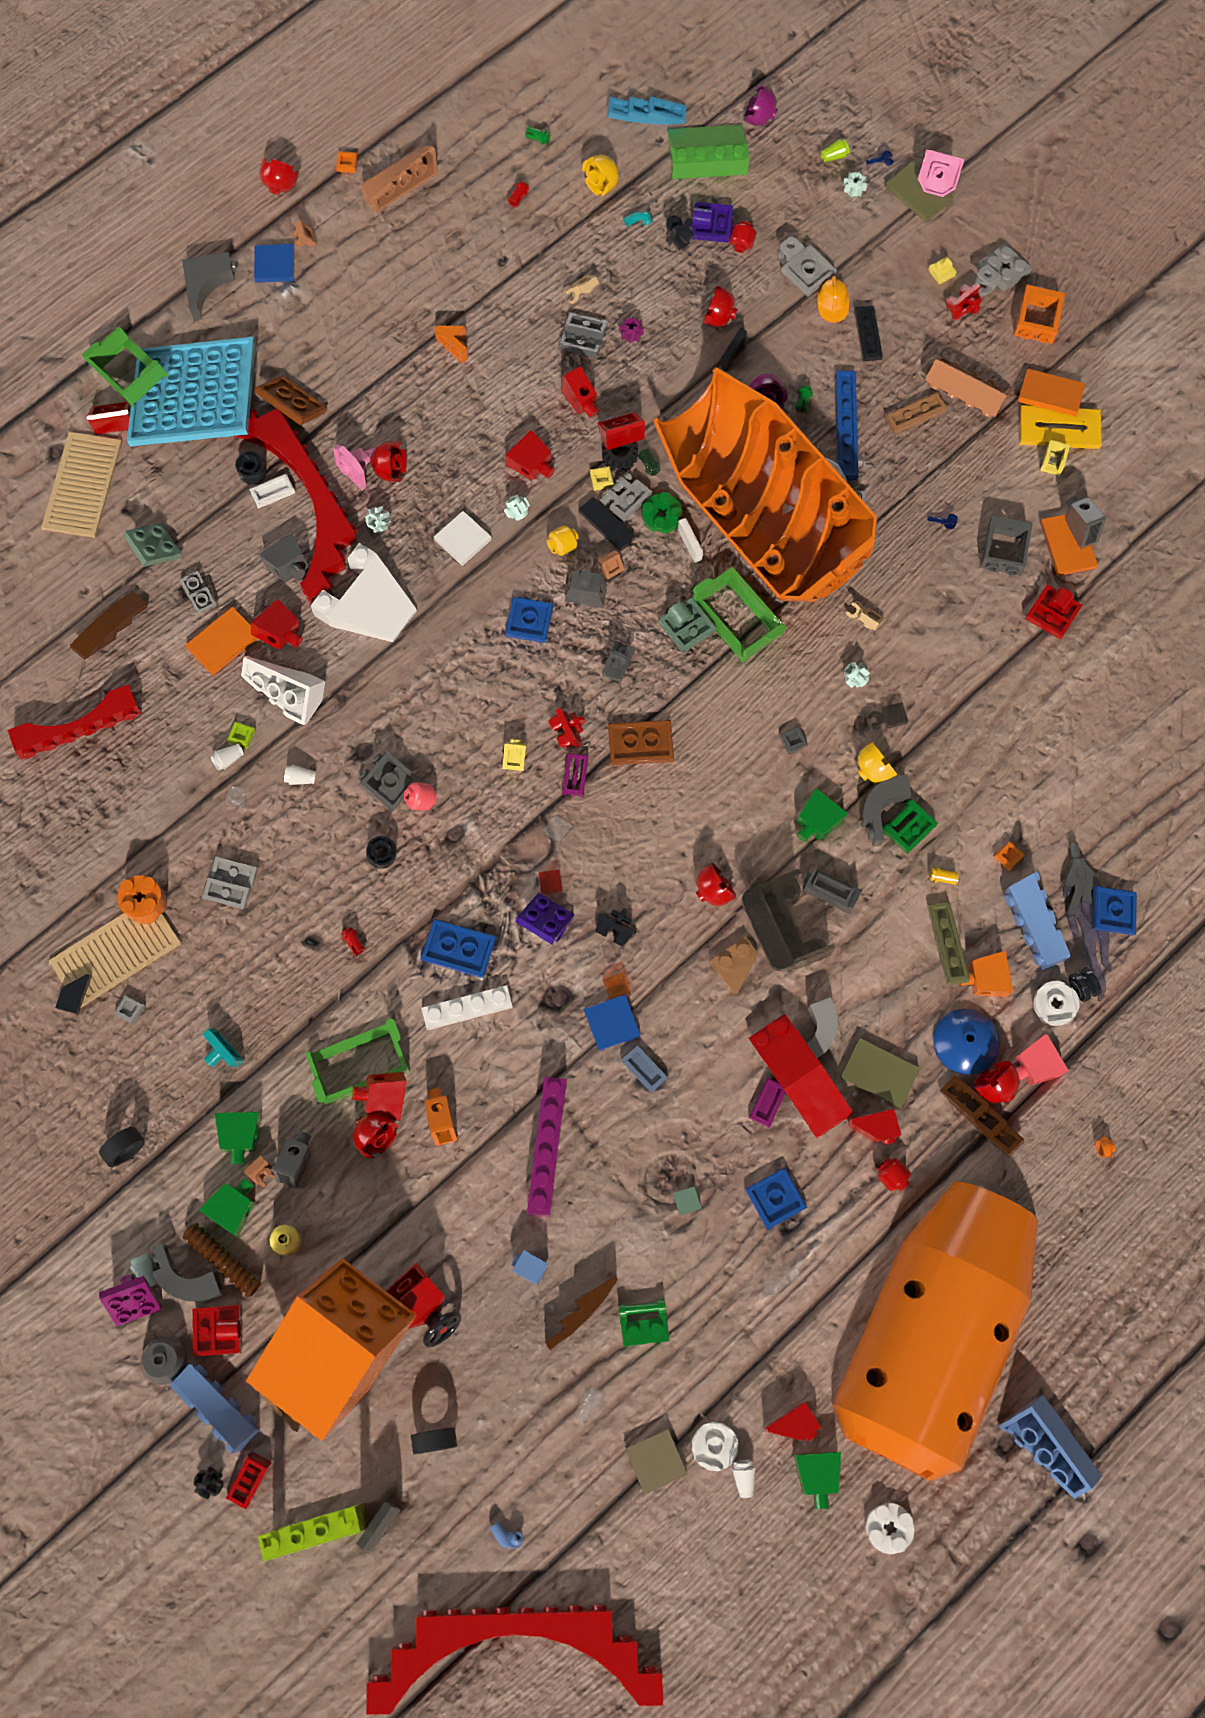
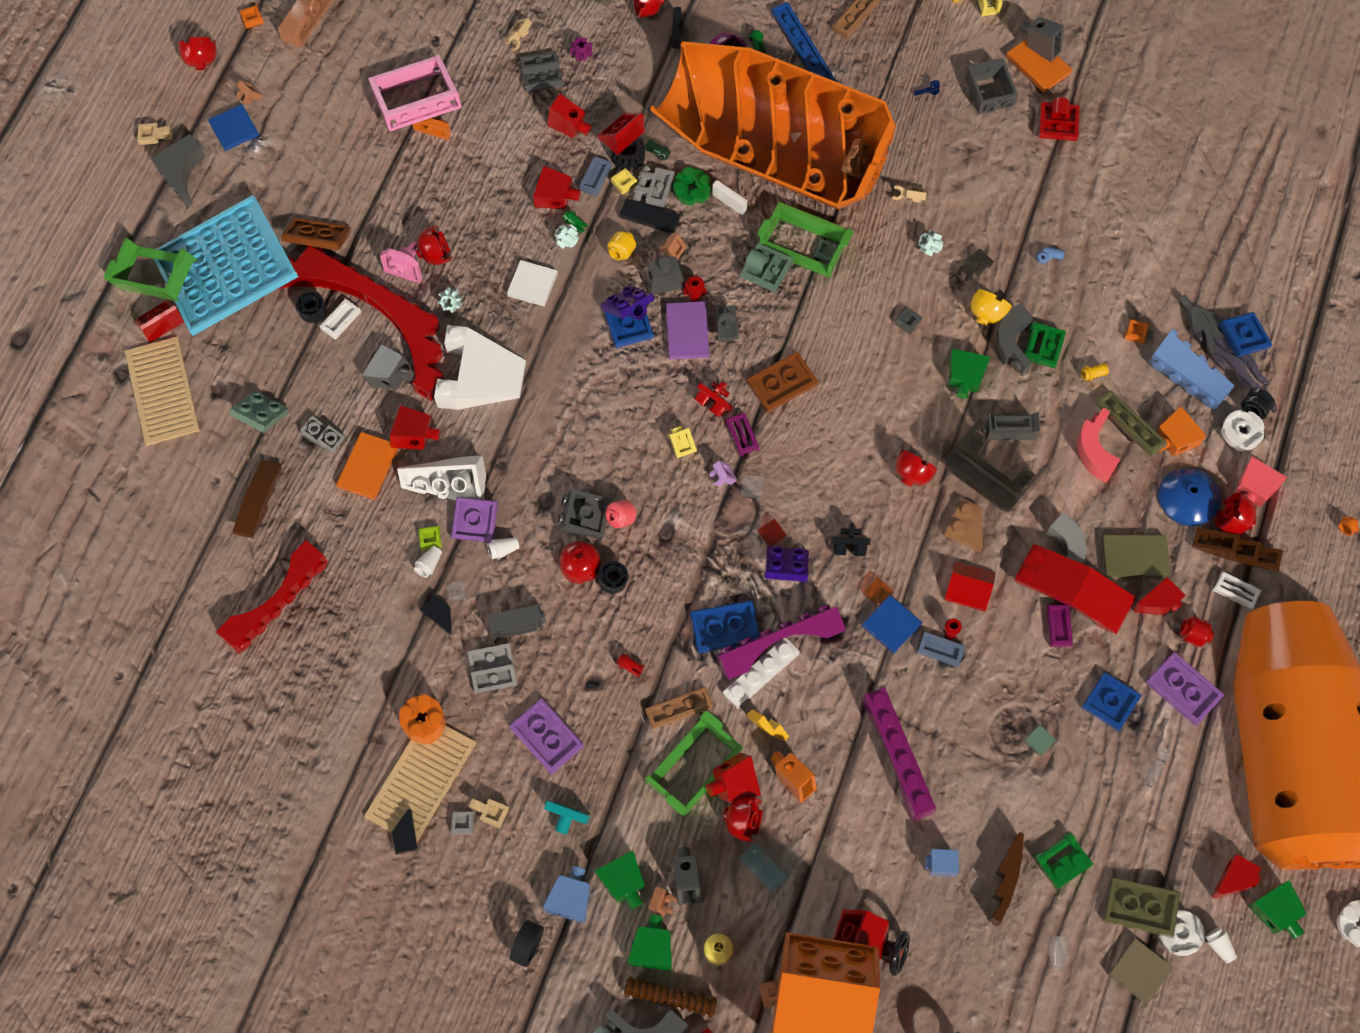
camera: 25 degrees left, 5 degrees down
none -> tan plate [137,123,174,145]
none -> bright pink window [368,55,462,132]
none -> black tile [420,595,452,635]
none -> medium lavender tile [451,497,498,543]
none -> tan plate [468,798,509,829]
none -> dark grey window [488,604,546,643]
none -> medium lavender tile [509,698,584,775]
none -> medium blue torso [543,866,591,924]
none -> red cylinder [559,541,601,584]
none -> green pin [563,210,588,234]
none -> sand blue tile [579,156,612,197]
none -> dark purple plate [600,286,654,320]
none -> medium nougat tile [645,686,713,730]
none -> medium lavender tile [666,301,709,360]
none -> red brick [683,276,707,302]
none -> lavender tile [709,461,737,486]
none -> magenta arch [716,604,846,680]
none -> clear light blue slope [739,843,788,893]
none -> yellow slope [746,709,789,741]
none -> sand green tile [813,239,839,263]
none -> medium nougat wing [841,139,871,183]
none -> red slope [944,561,996,612]
none -> red pin [944,618,962,640]
none -> medium blue arm [1036,247,1065,264]
none -> coral arch [1077,408,1120,483]
none -> olive tile [1104,877,1181,938]
none -> medium lavender tile [1145,652,1224,727]
none -> white tile [1213,571,1262,610]

